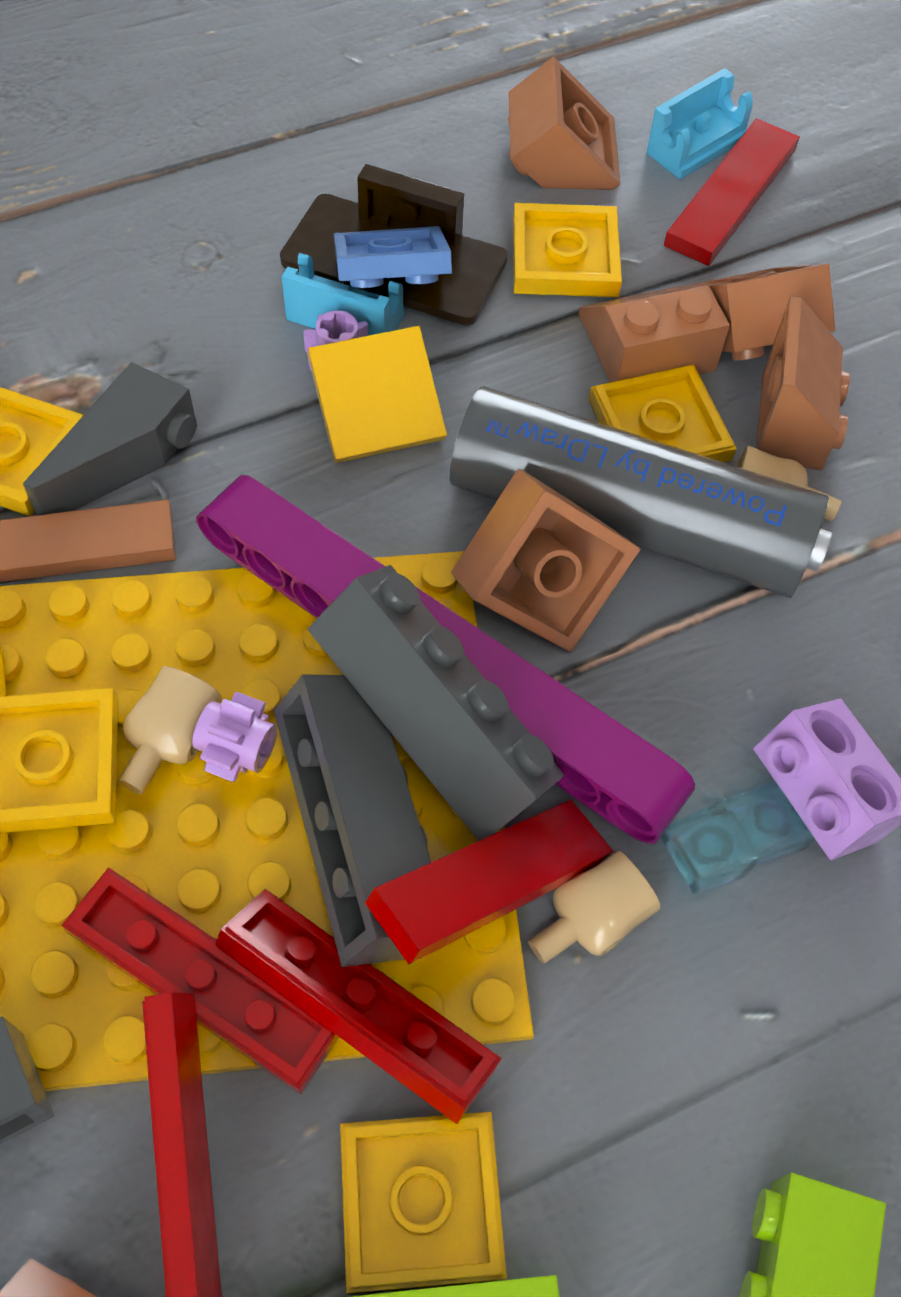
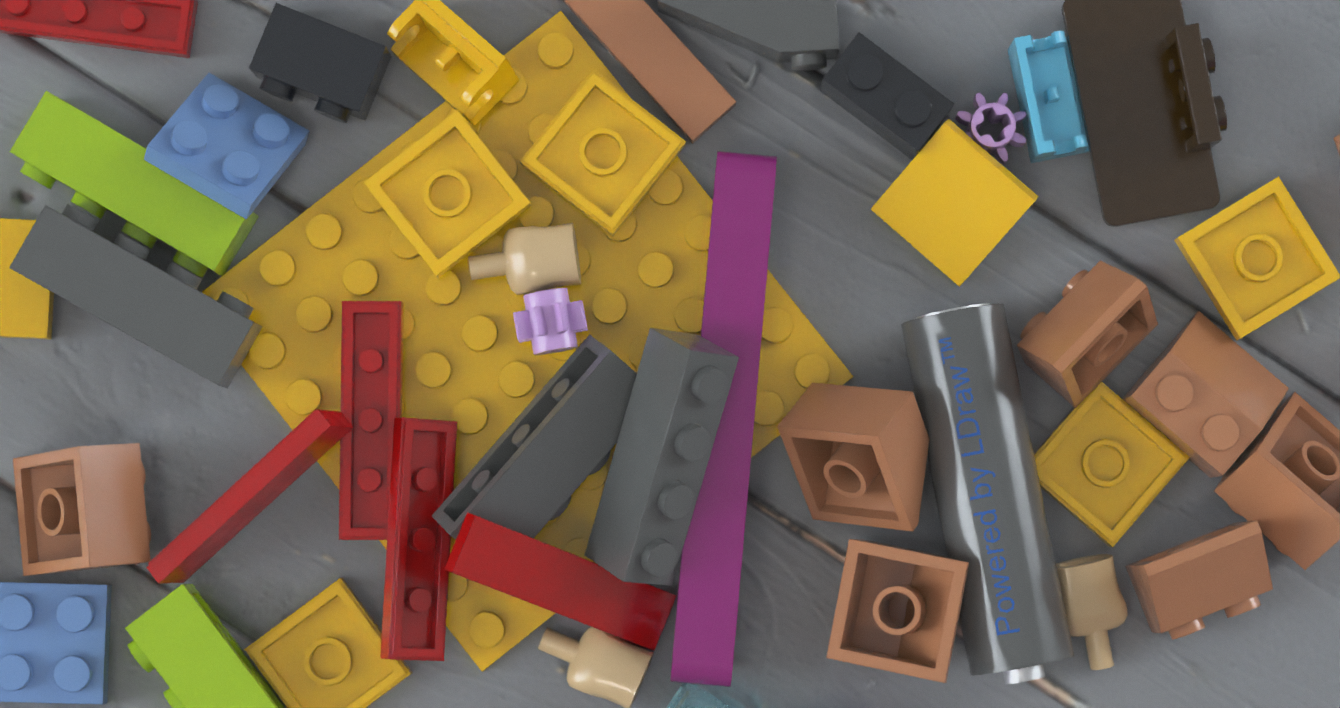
camera: 65 degrees right, 25 degrees up
medium blue plate [334,226,452,288] -> none
none -> yellow tile [520,69,686,236]
none -> black brick [820,32,954,160]
none -> nougat slope [826,539,969,683]
none -> nougat slope [1017,260,1158,408]

